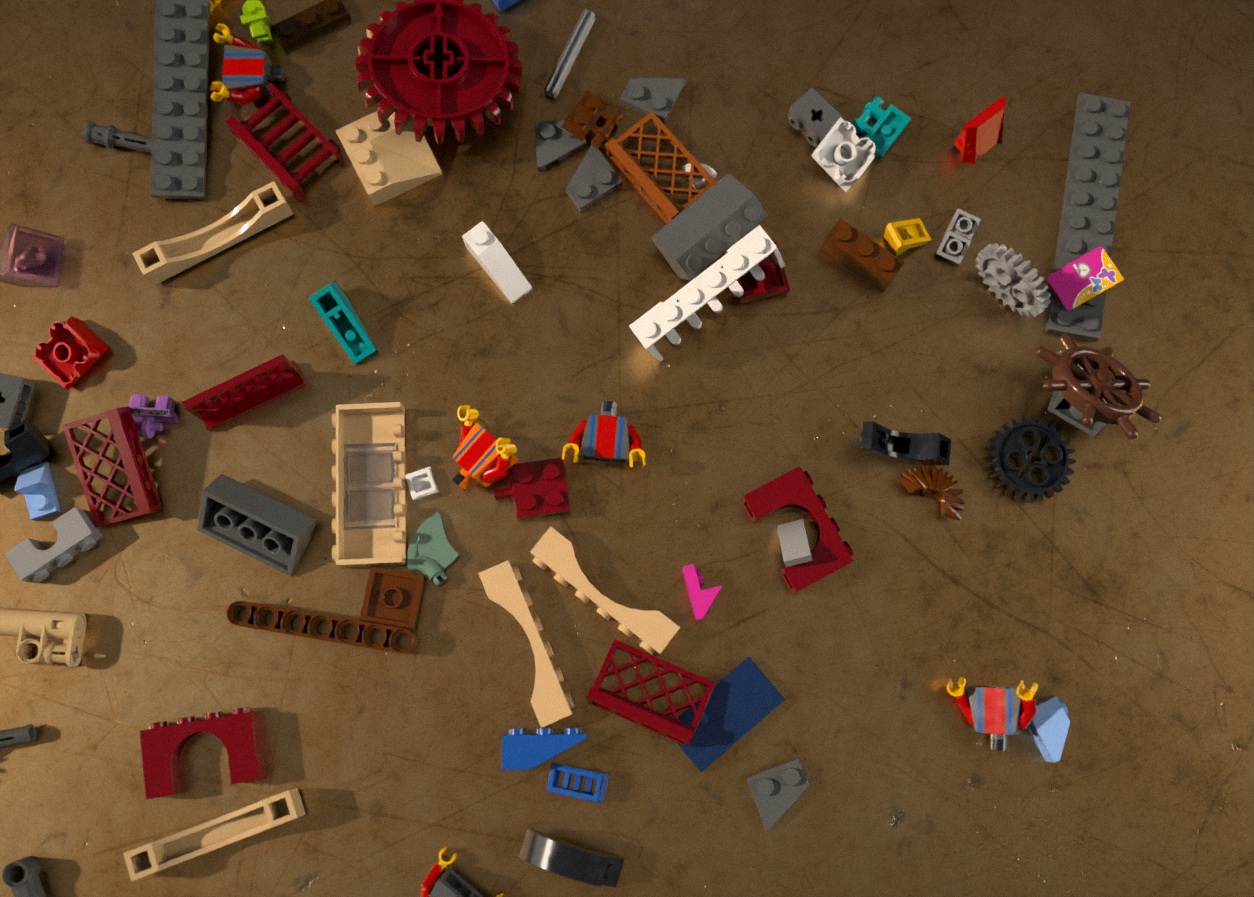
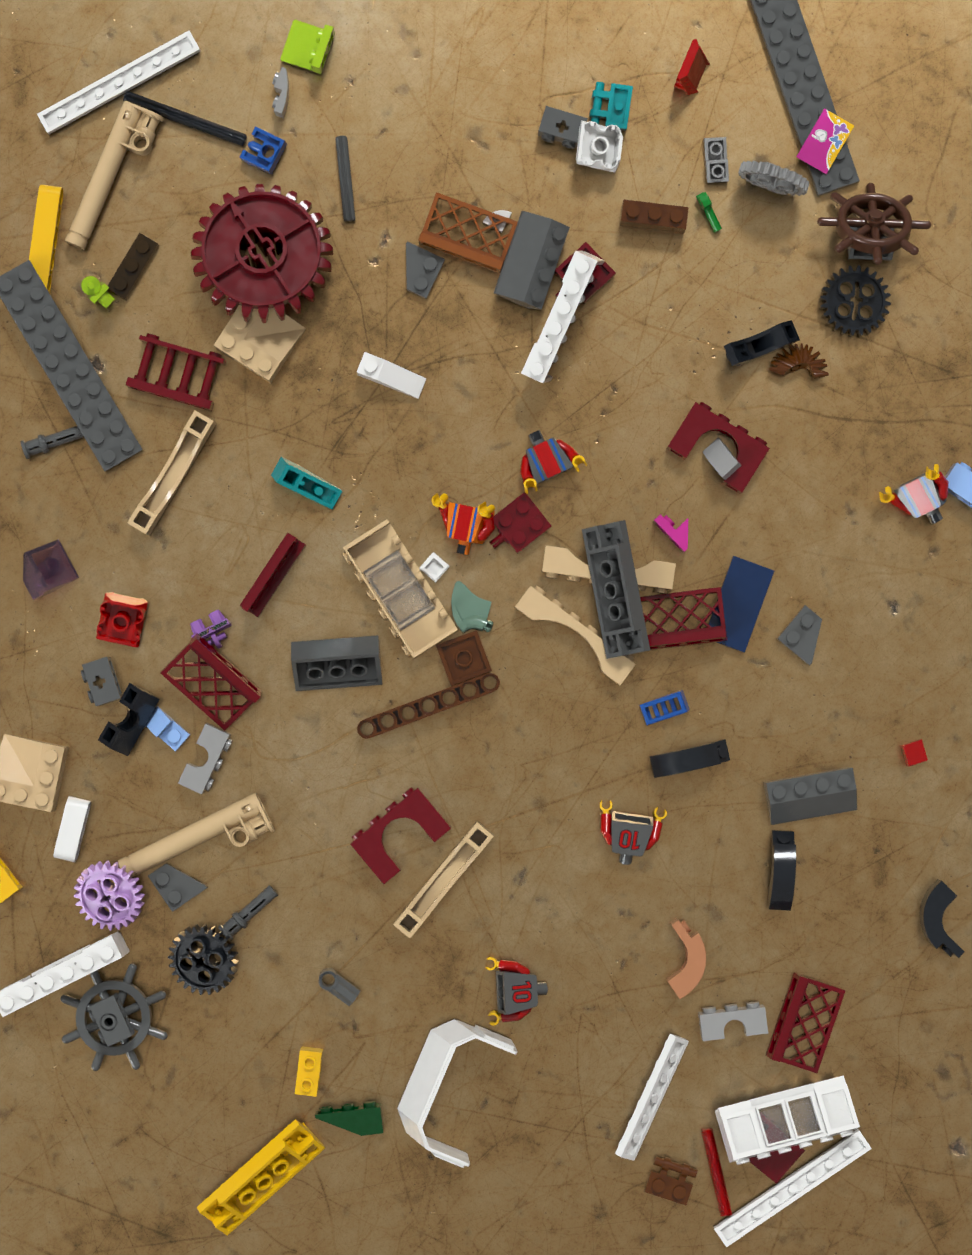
camera: 30 degrees left, 10 degrees up
torso [210,23,284,105] -> none
blue slope [502,728,587,770] -> none
dark grey wing [534,120,587,171] -> none
reddish brown plate [561,90,623,148] -> none
dark grey wing [620,78,686,124] -> none
yellow slope [884,218,931,257] -> none
none -> dark grey slope [582,520,650,659]
none -> green bar [696,192,722,232]

